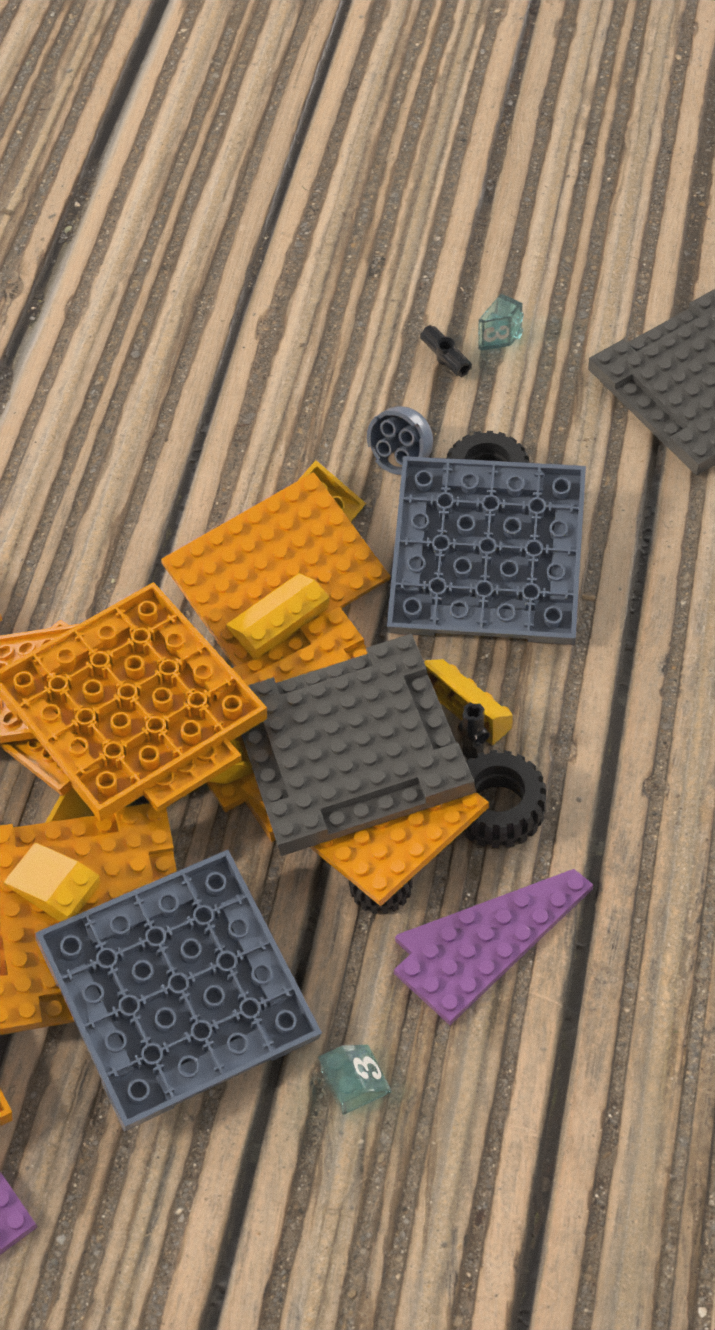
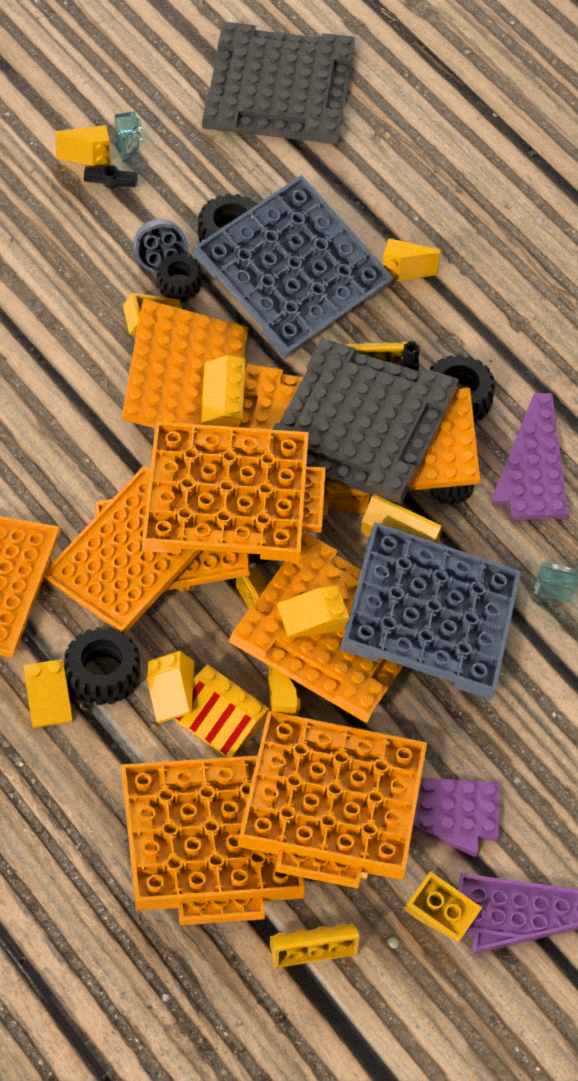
camera: 55 degrees left, 0 degrees up
none -> yellow slope [54,125,111,166]
none -> black tyre [157,252,202,302]
none -> yellow slope [361,494,442,543]
none -> yellow slope [383,238,441,281]

